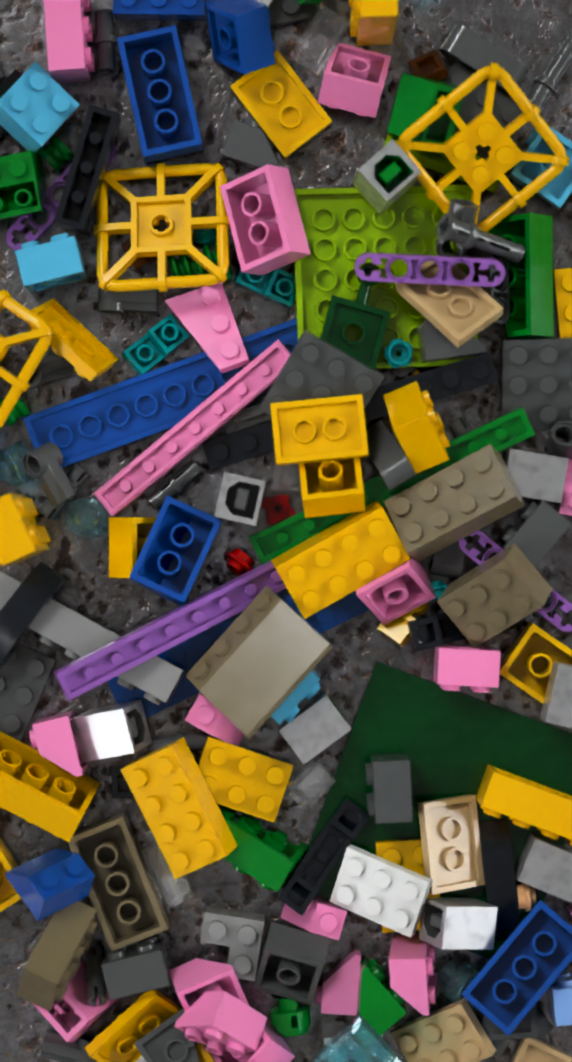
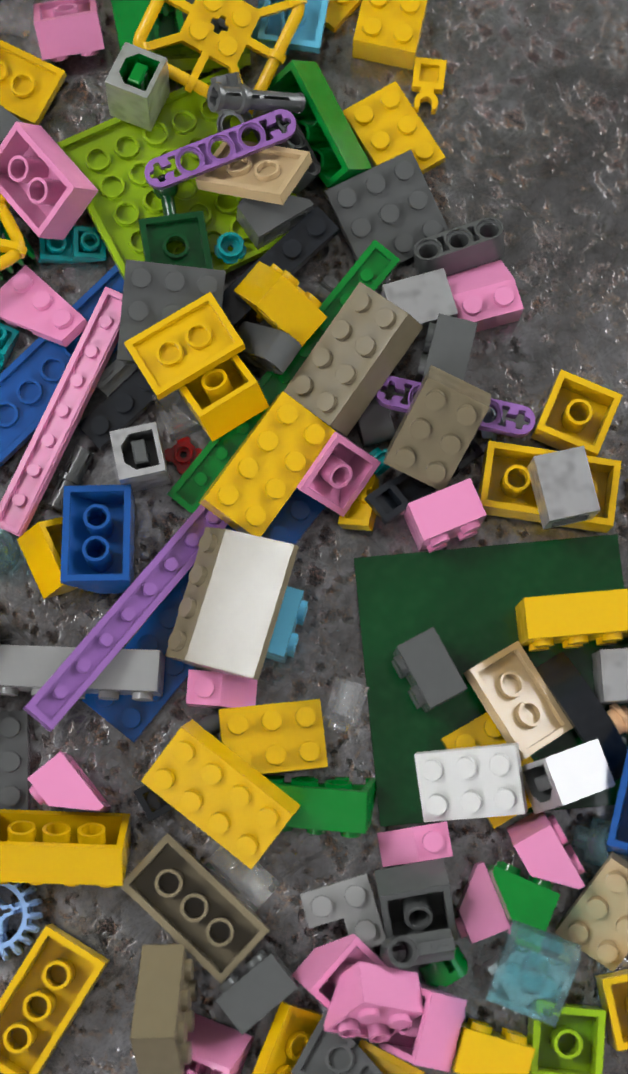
camera: 30 degrees left, 10 degrees down
blue slope [5,848,95,921] -> none
flat silver piece [71,699,152,763] -> none
dark grey pin [84,944,107,1006] -> none
red plate [224,548,254,575] -> none
black slope [277,798,371,916] -> none
flat silver piece [279,692,352,764] -> none
none -> dark grey piece [380,928,456,969]

